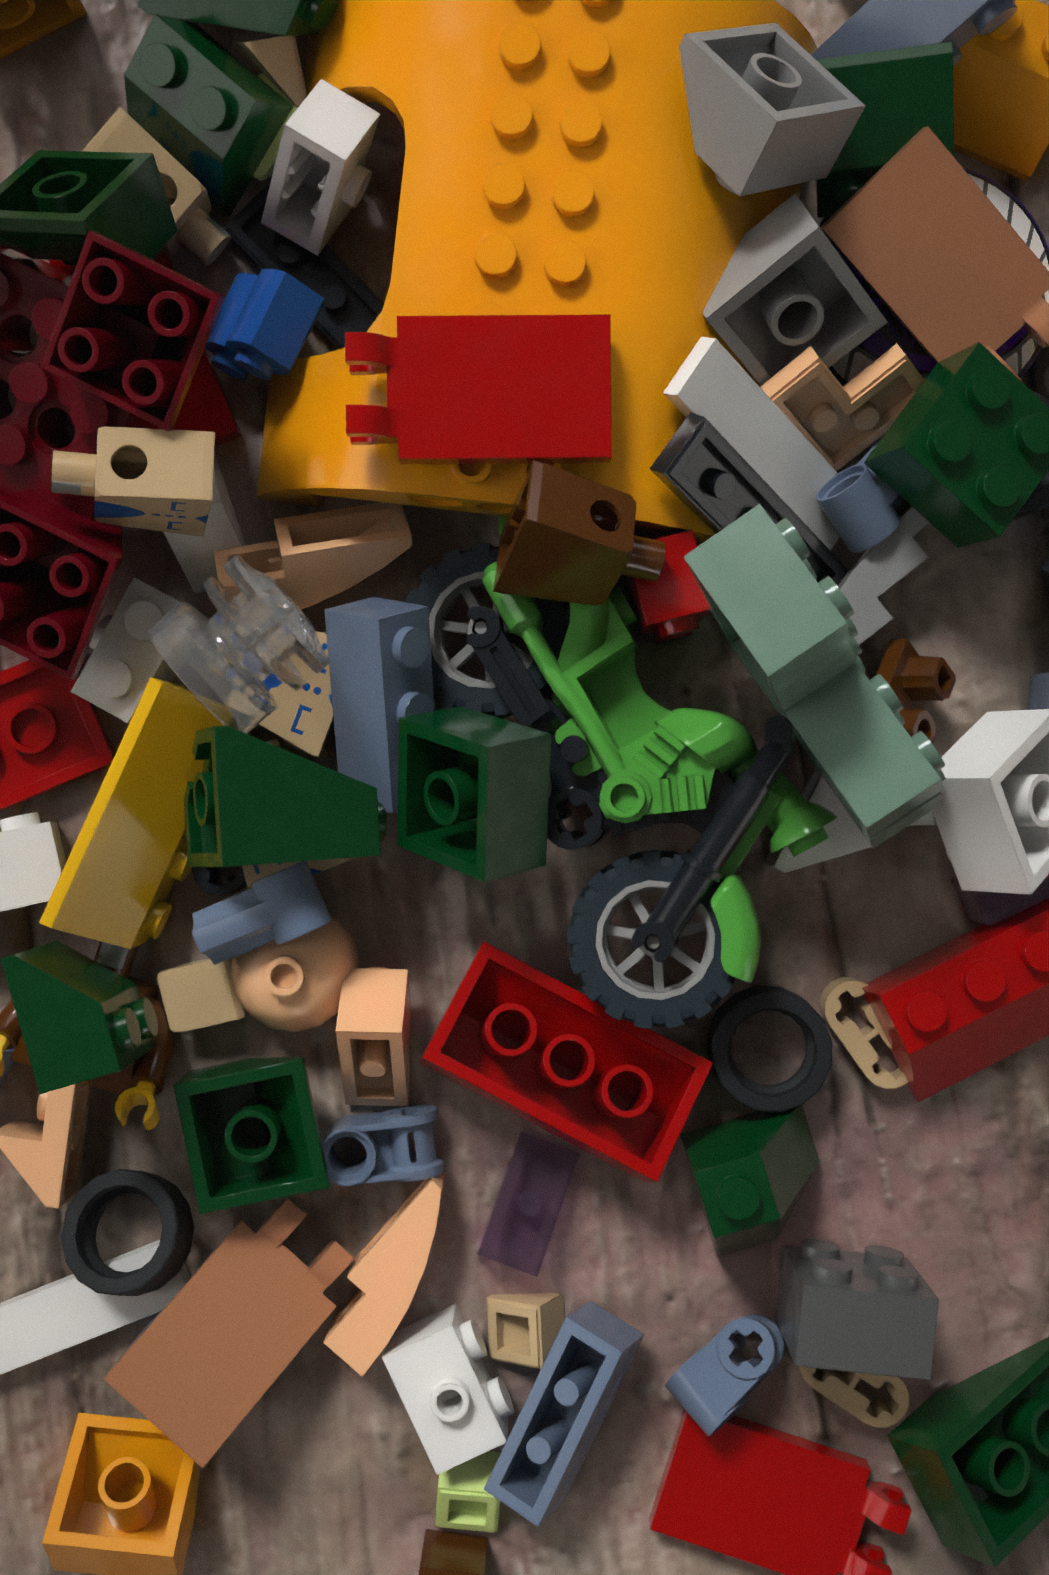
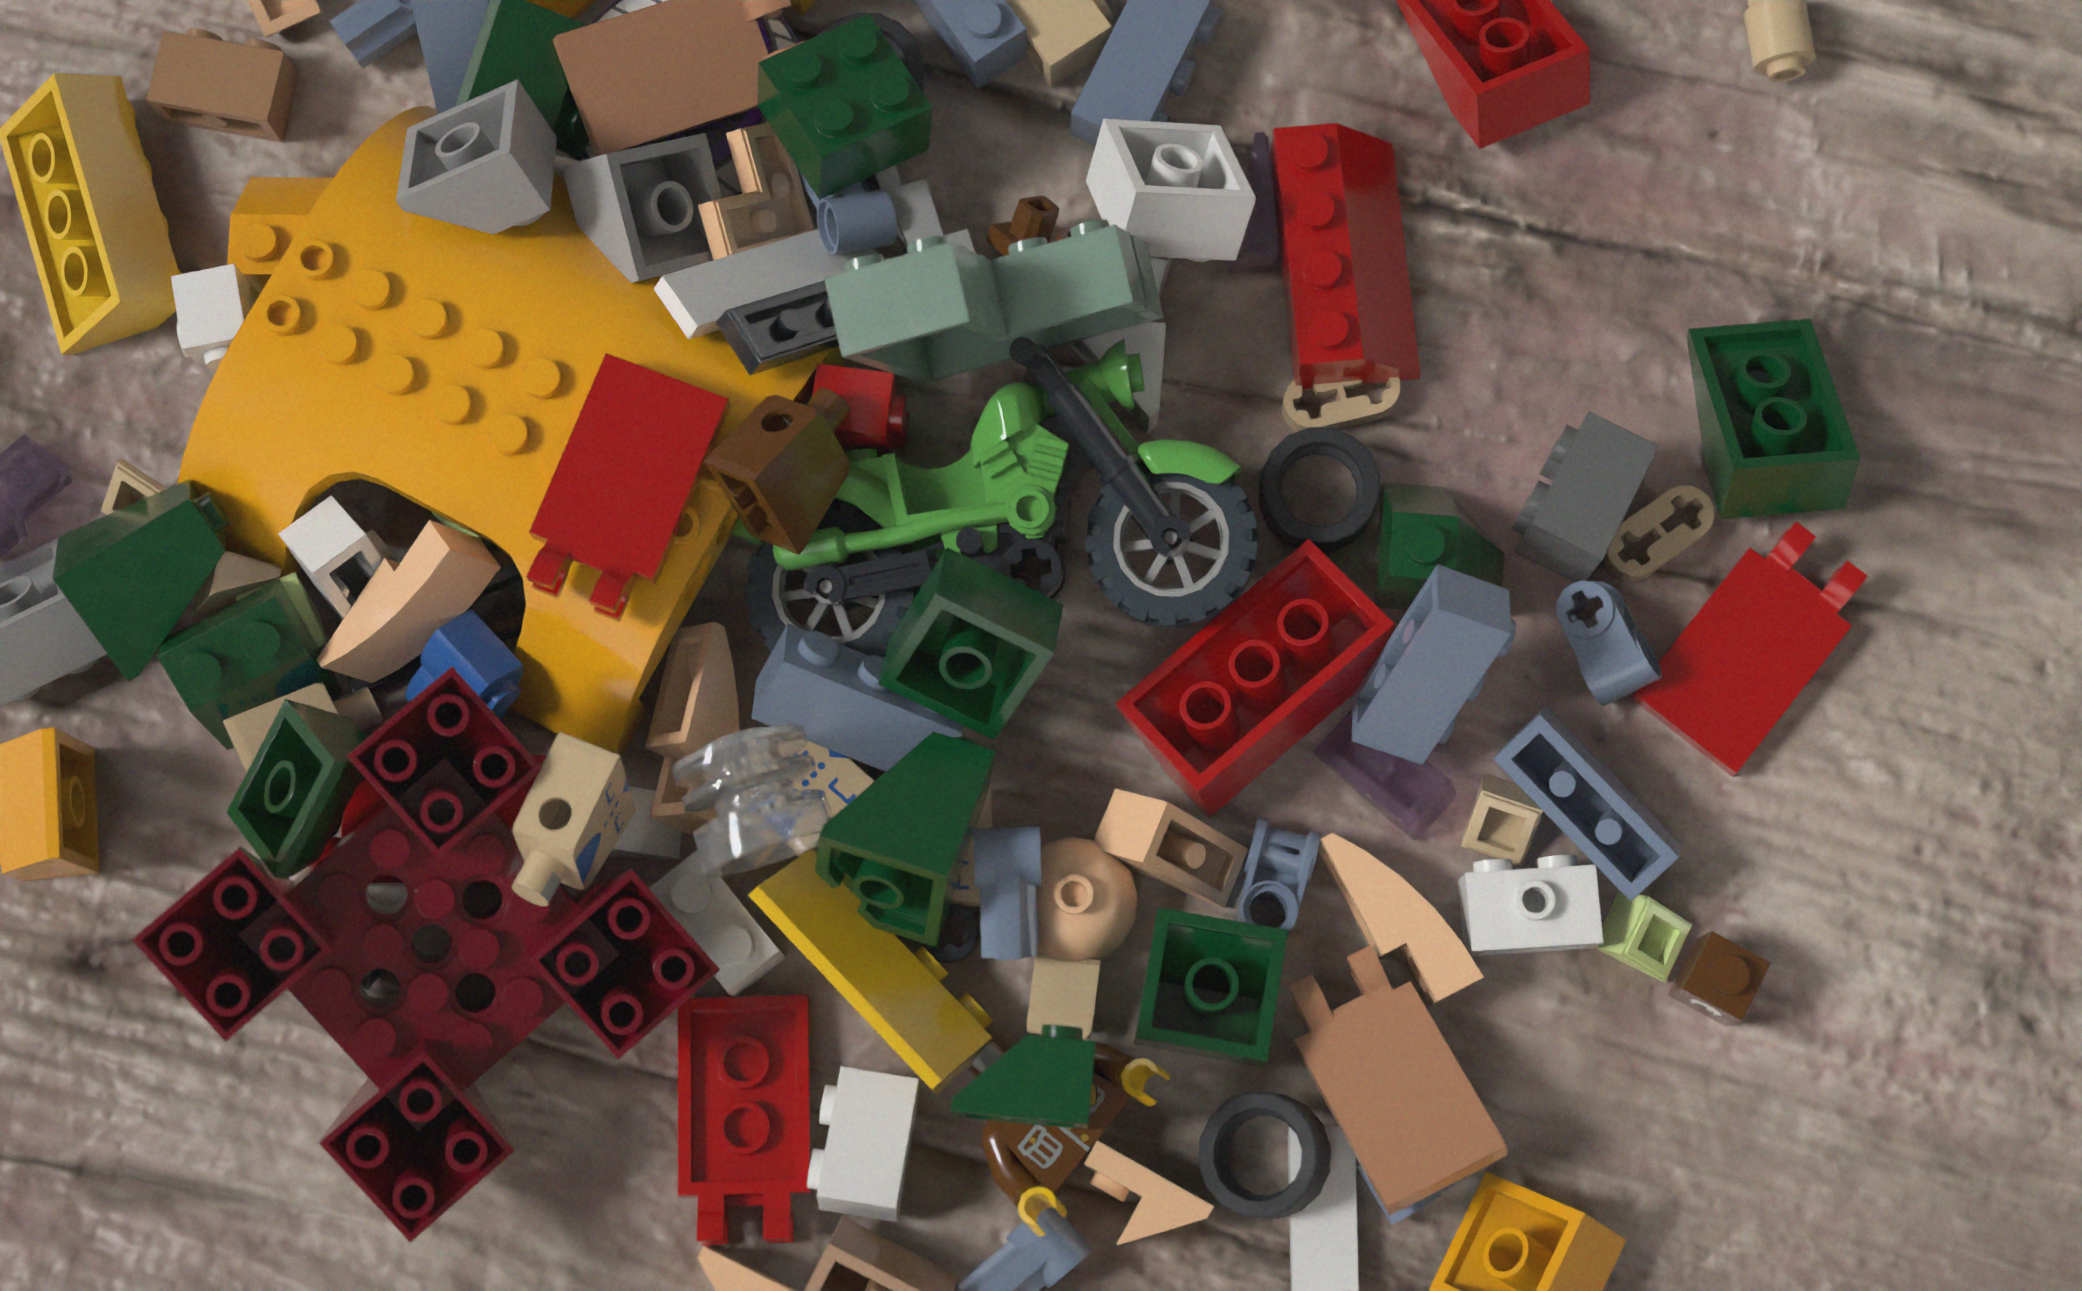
camera: 65 degrees left, 10 degrees down
none -> light nougat slope [317,520,500,683]
none -> sand blue brick [1352,564,1516,765]

